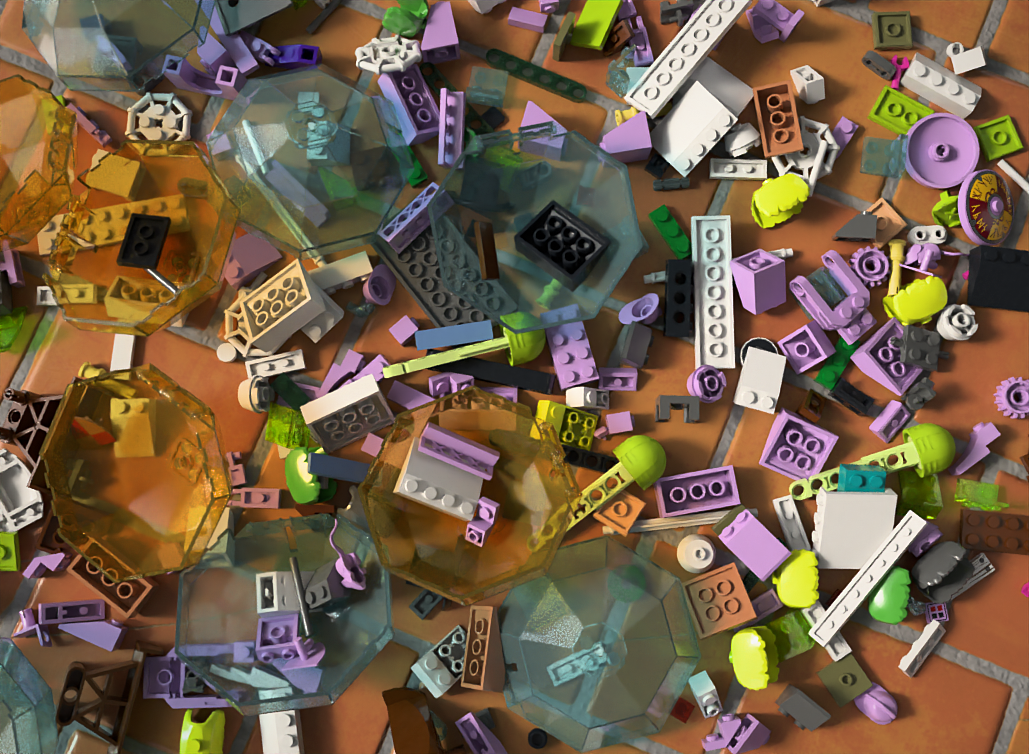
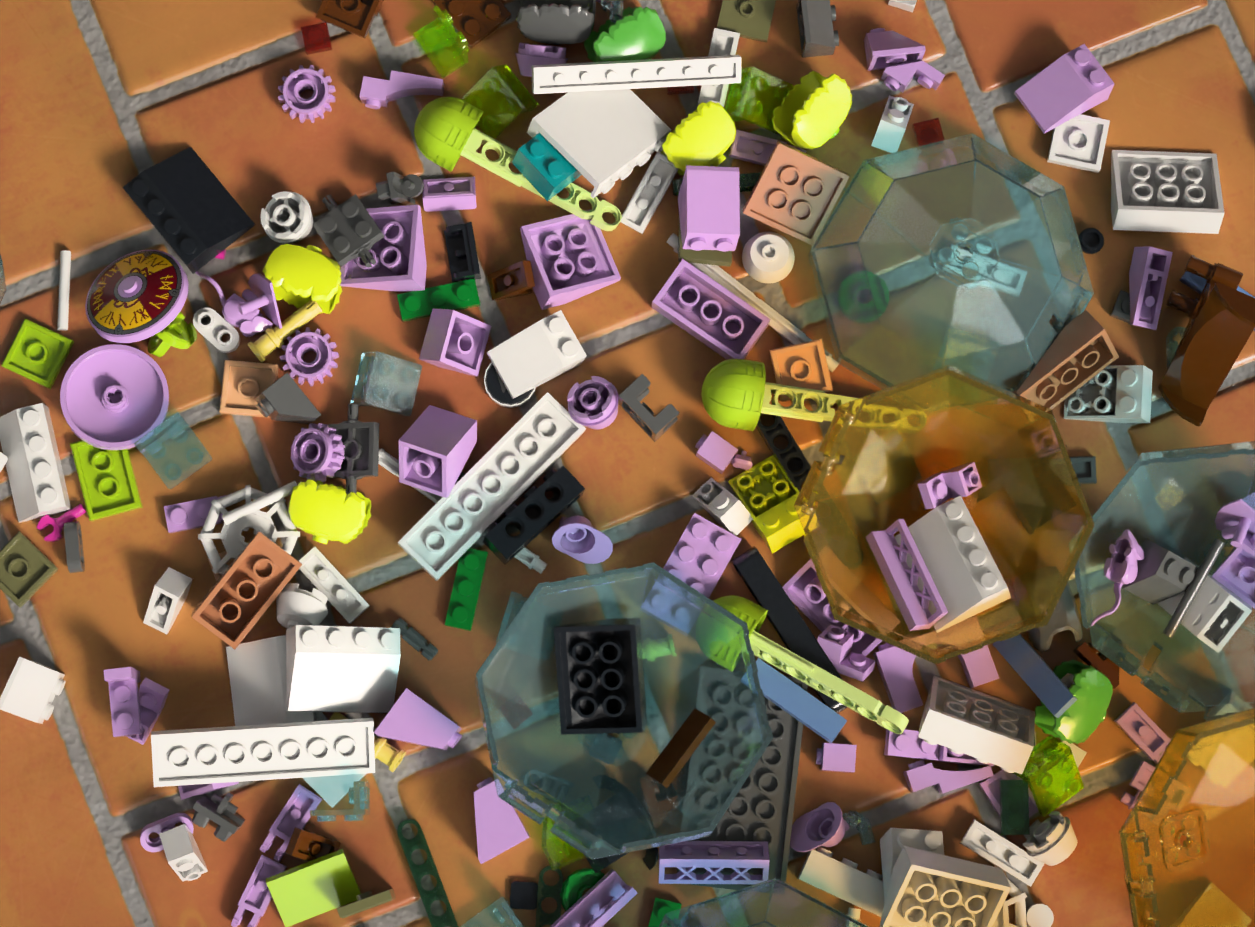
camera: 140 degrees left, 0 degrees up
lavender slope [598,367,638,391] -> none
dark grey slope [619,321,654,369] -> none
black tile [644,153,670,180] -> none
lavender plate [789,250,877,345] -> none
none -> lavender gear [290,423,345,482]
none -> dark grey plate [327,404,379,494]

